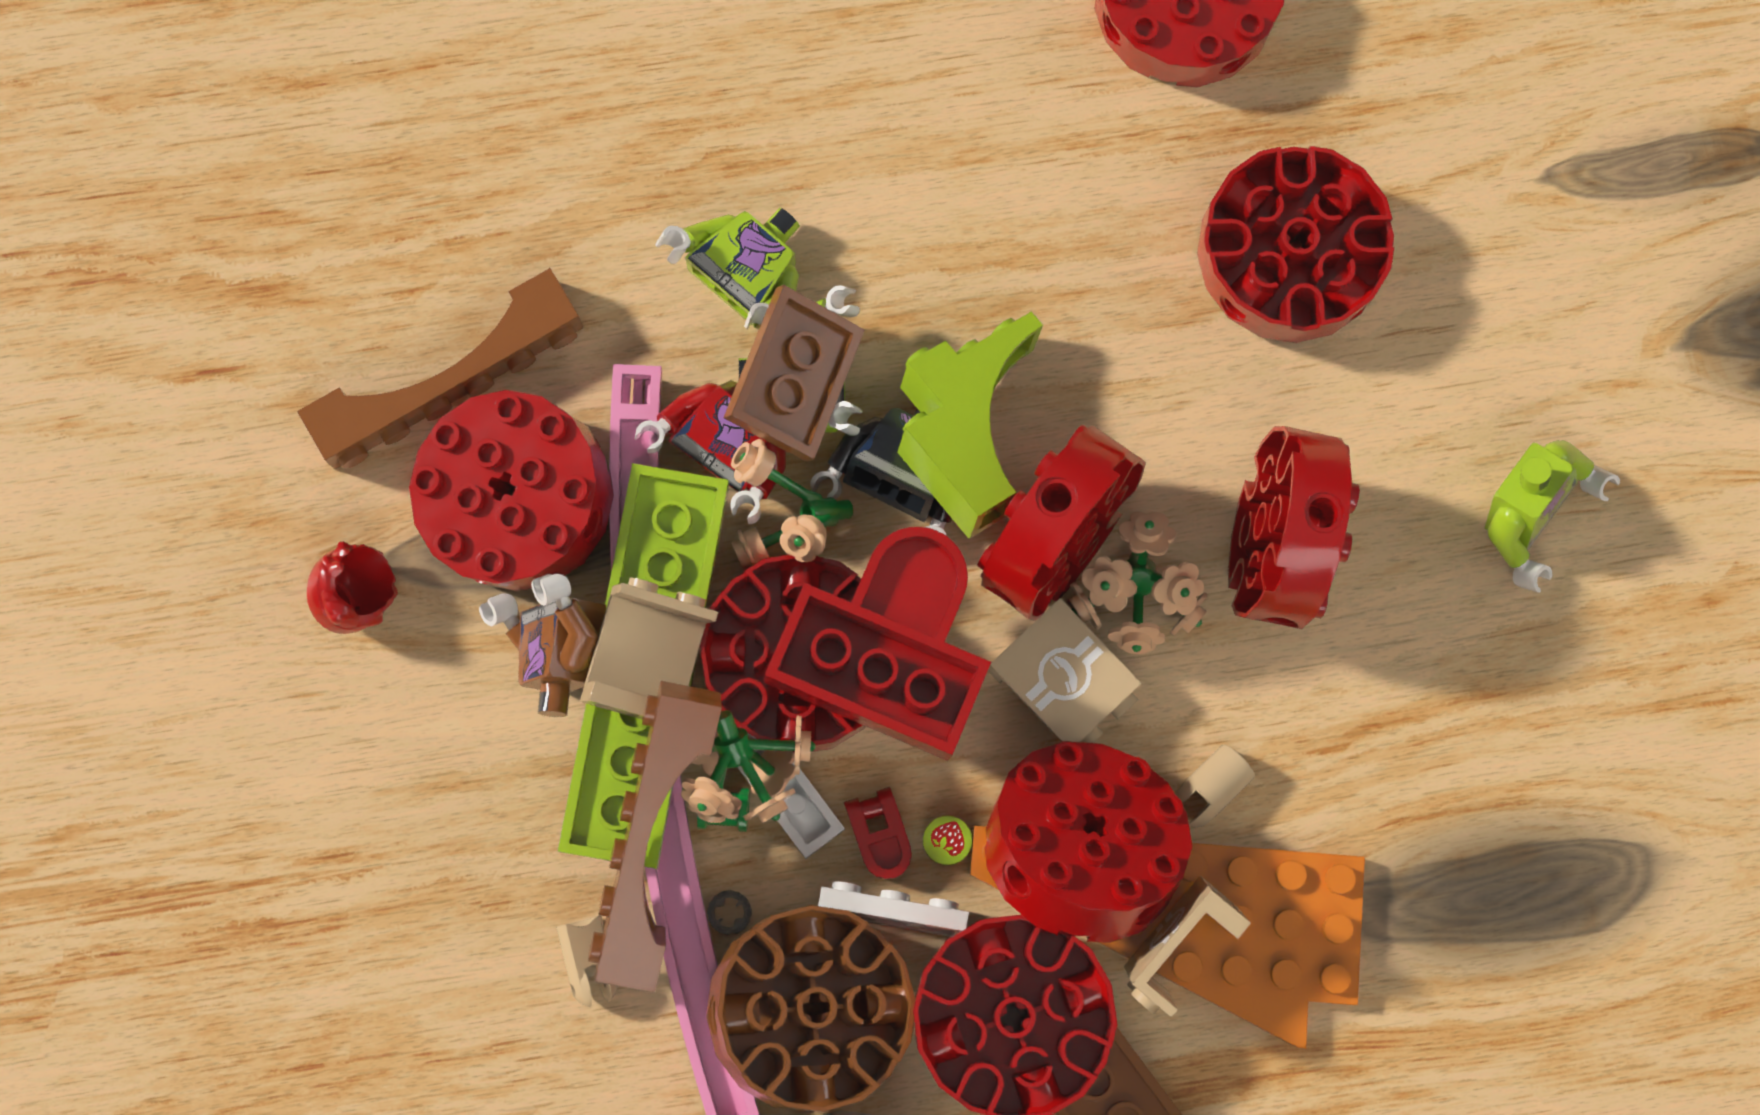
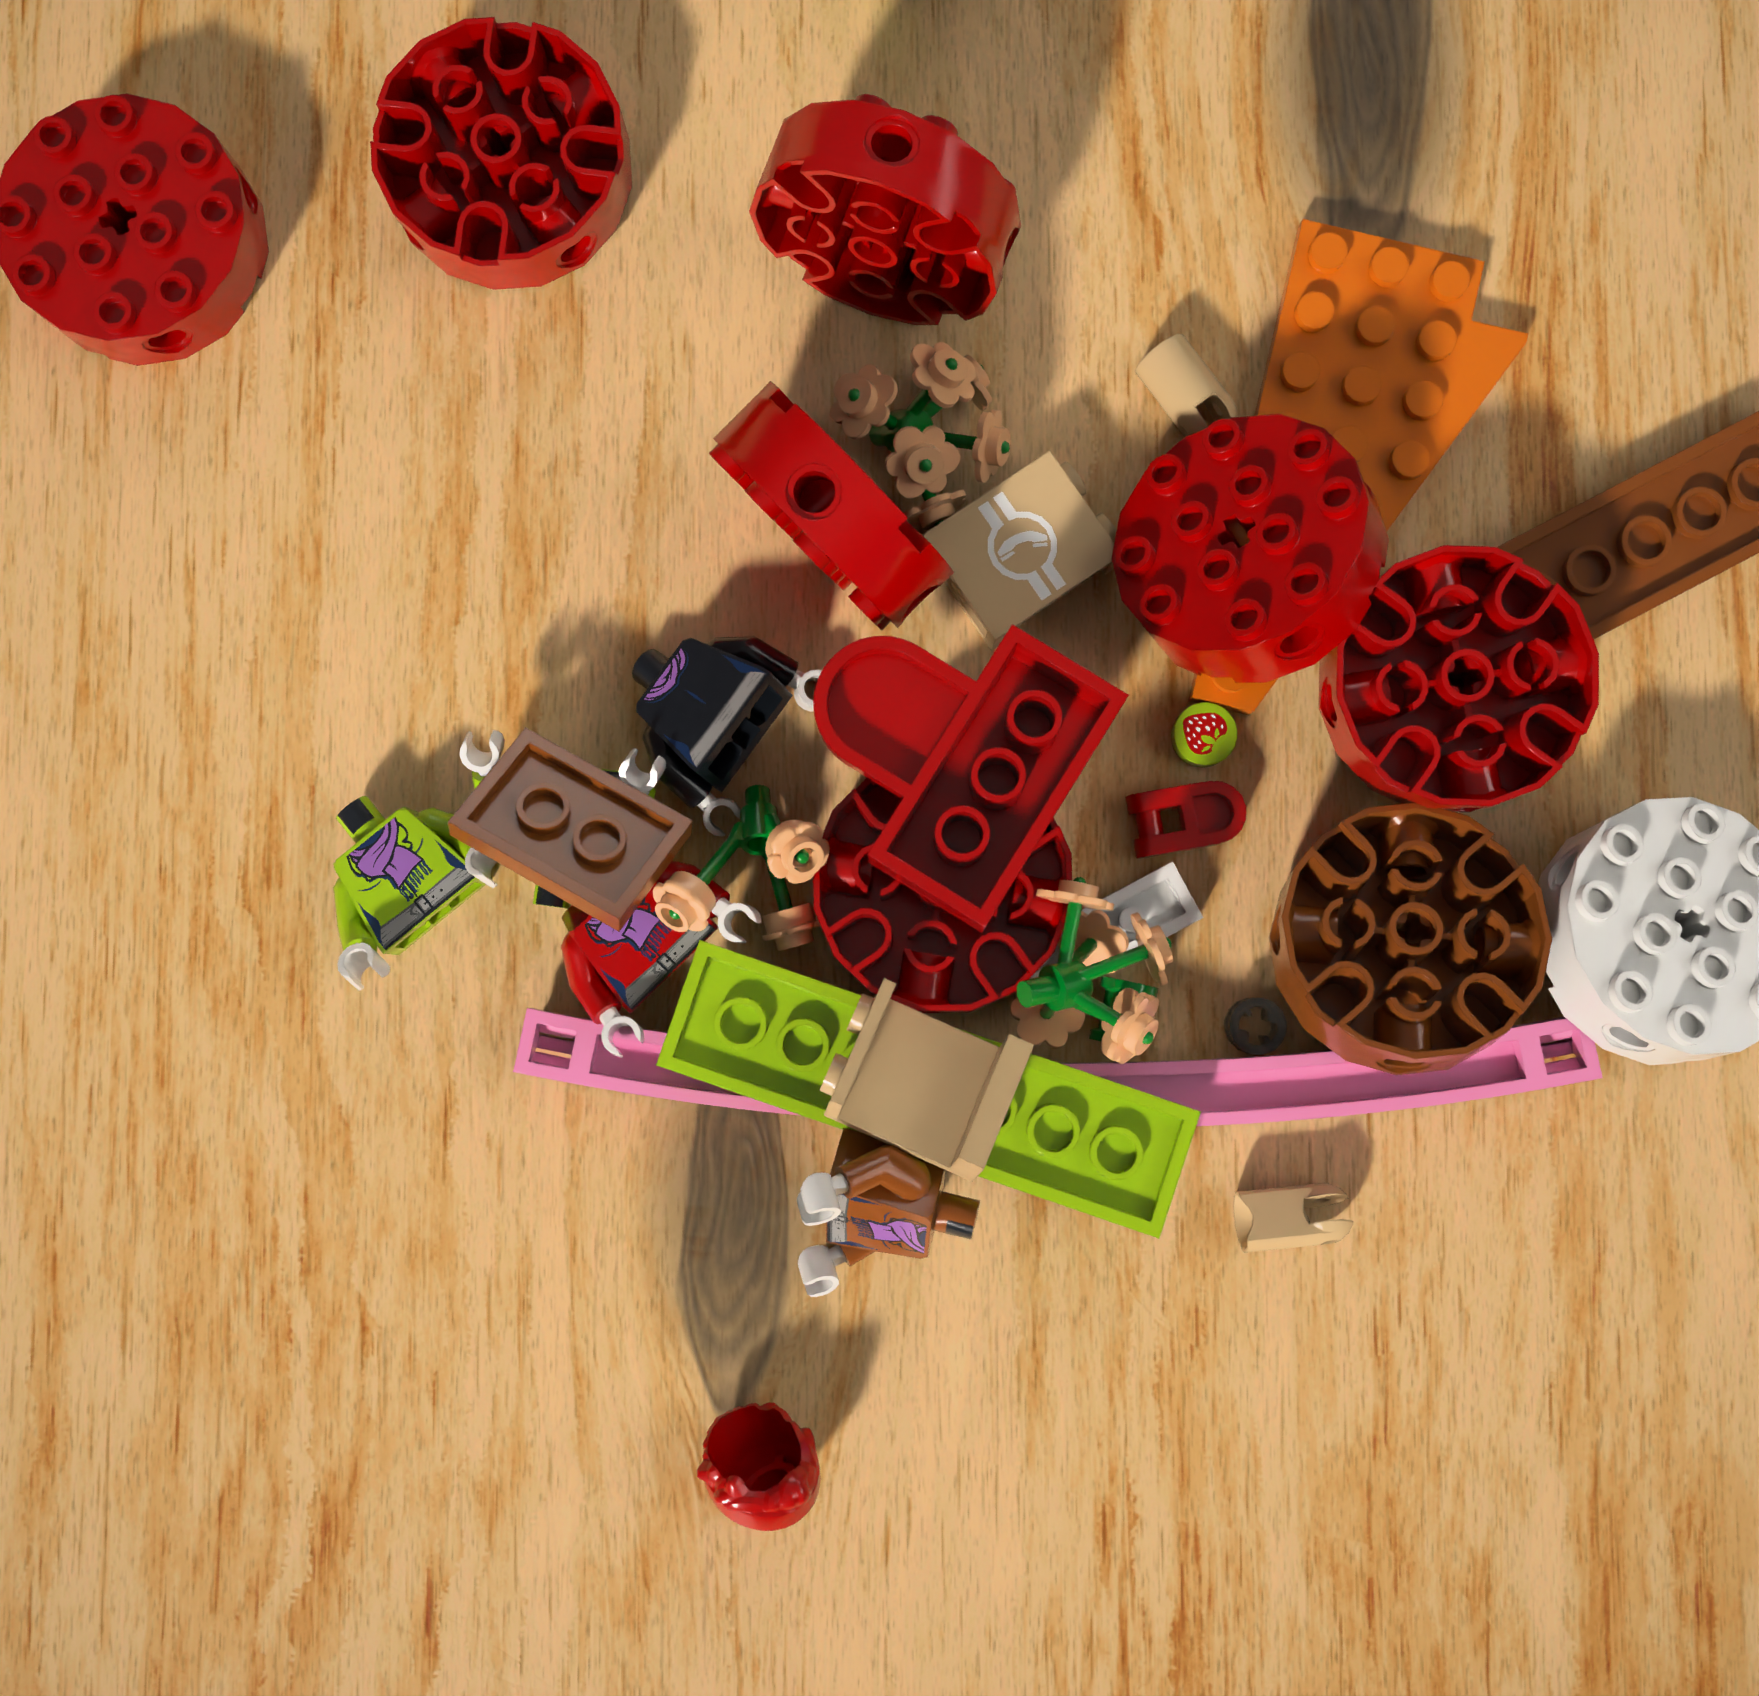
camera: 75 degrees left, 5 degrees up
dark orange arch [297,268,584,469] -> none
red brick [409,390,614,591] -> none
arch [588,681,722,993] -> none
white plate [818,882,969,937] -> none
lime arch [897,311,1043,539] -> none
tan panel [1124,876,1251,1017] -> none

